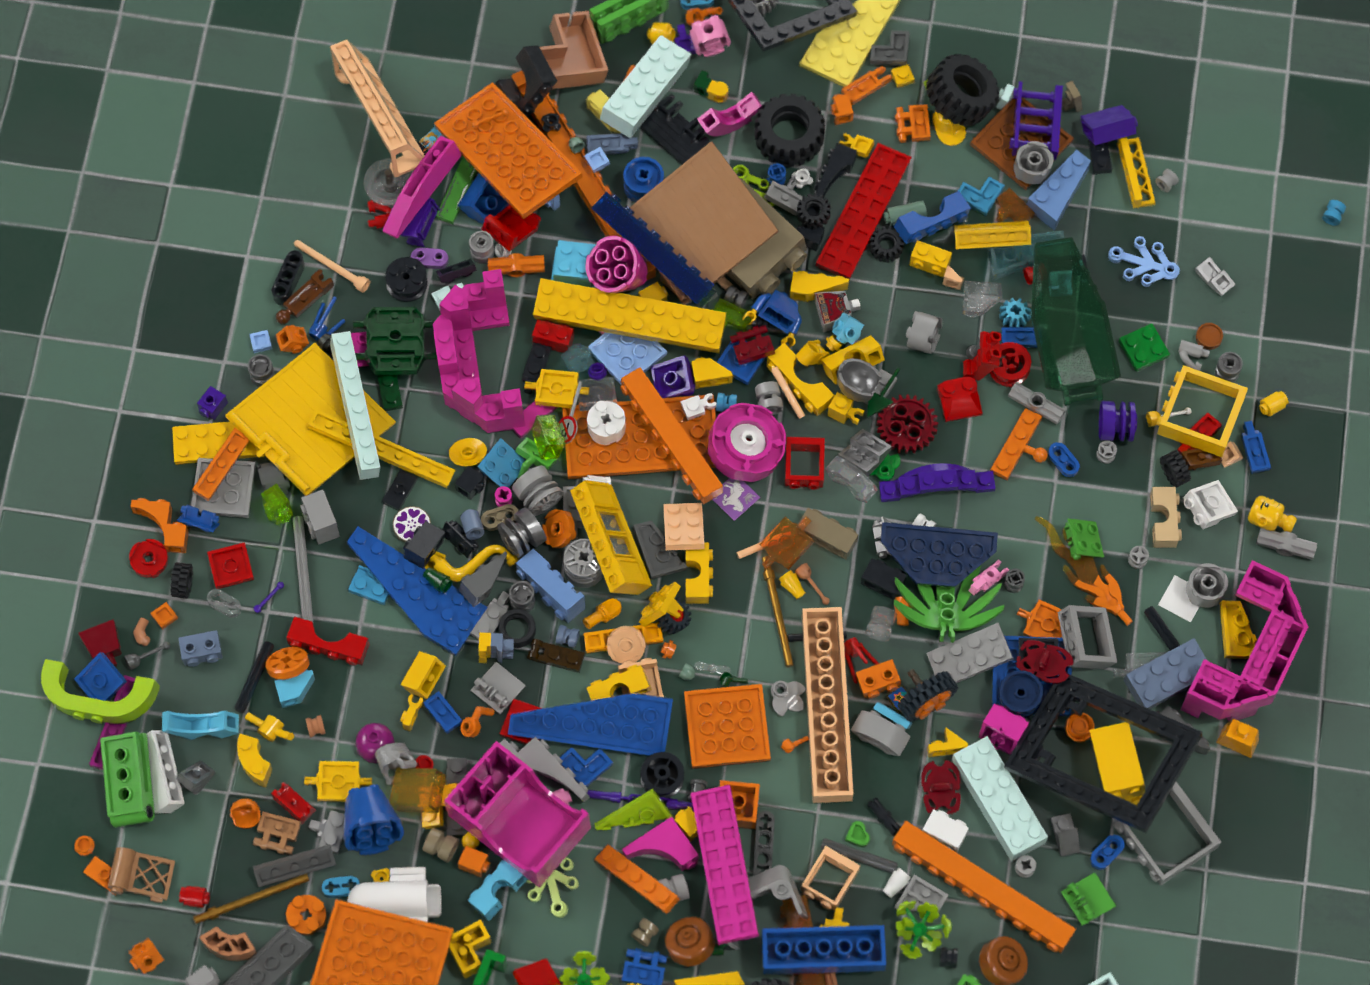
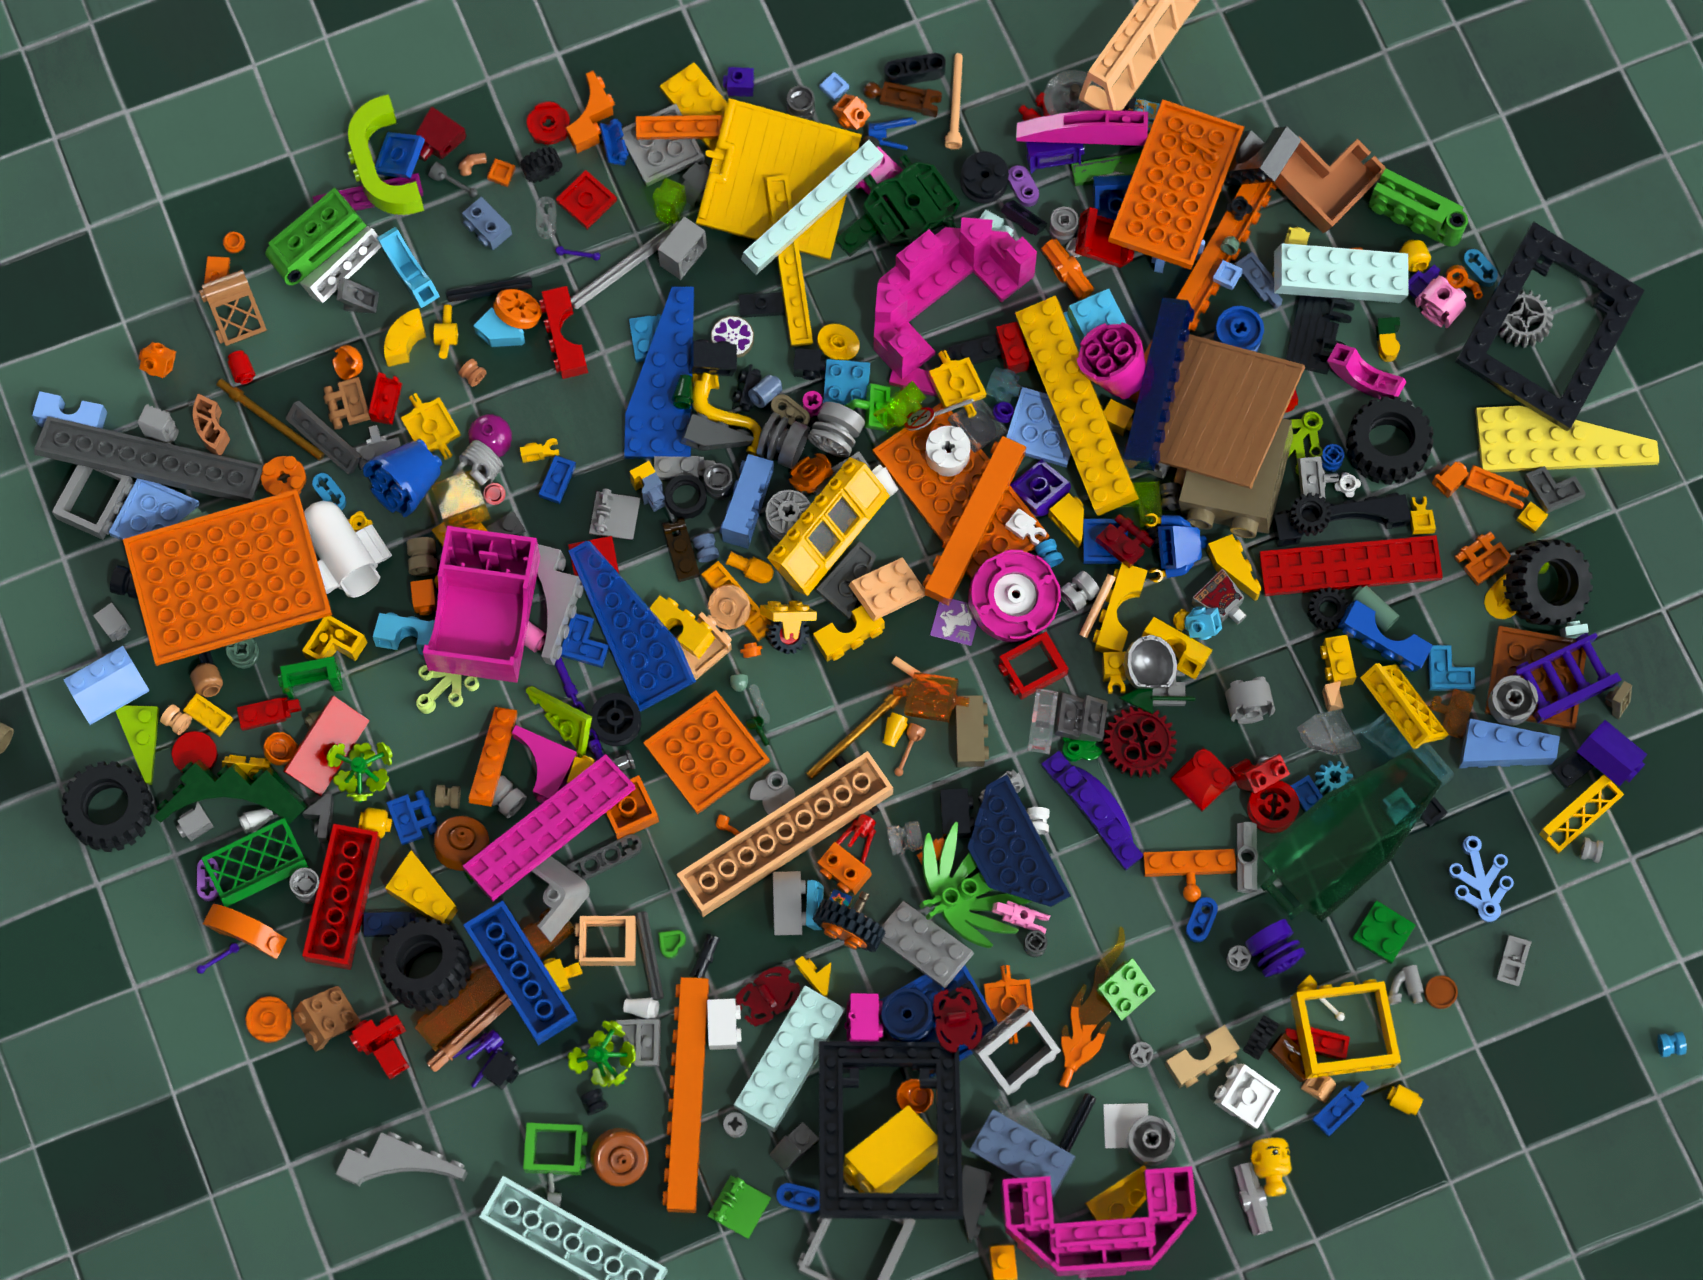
camera: 60 degrees right, 5 degrees up
yellow brick [400,651,446,699] -> none
orange plate [460,706,494,738] -> none
yellow piece [796,340,830,366] -> none
flat silver wheel [1215,351,1243,383] -> none

